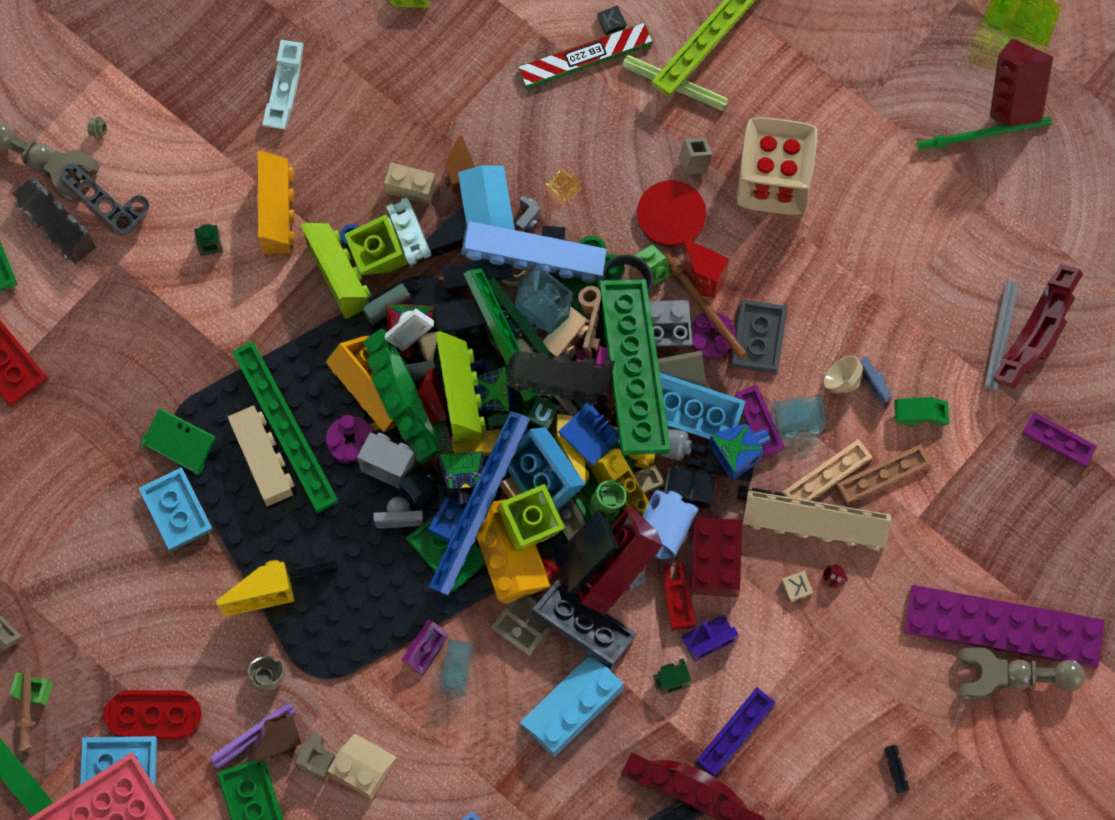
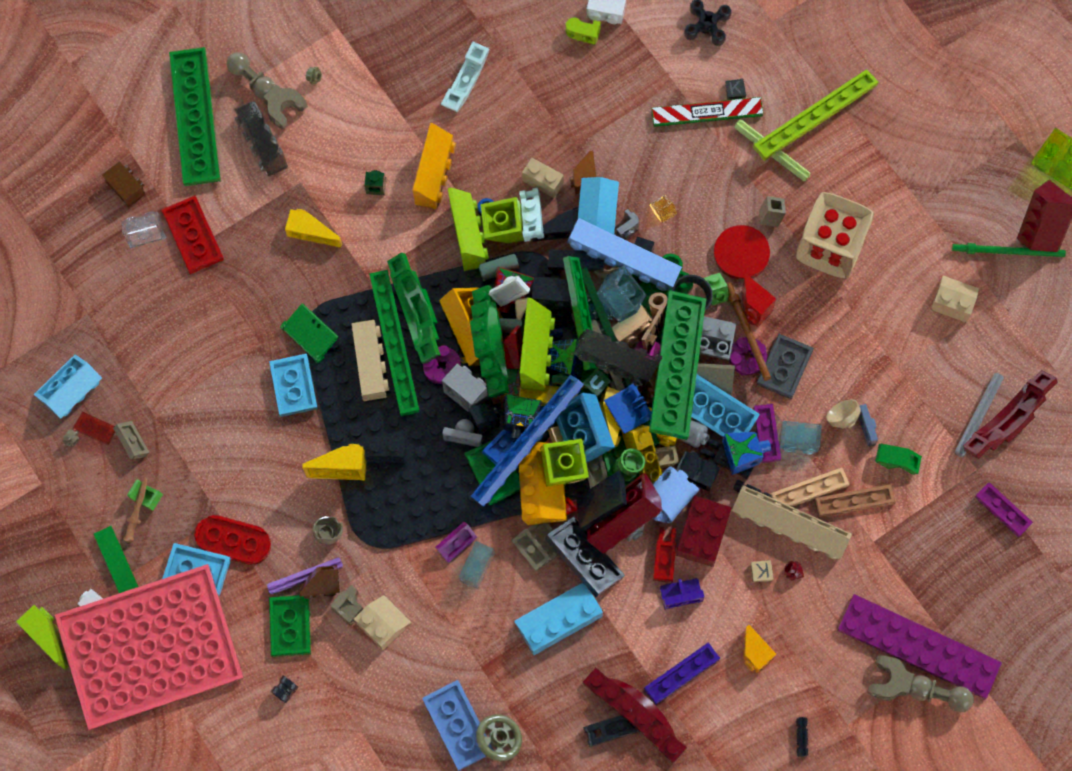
camera: 15 degrees right, 0 degrees up
dark grey beam [60,164,149,236] -> none
dark green brick [652,658,691,695] -> none
none -> yellow slope [285,209,342,248]
none -> green piece [387,253,440,364]
none -> light orange slope [744,625,776,673]
none -> tan slope [931,276,979,323]

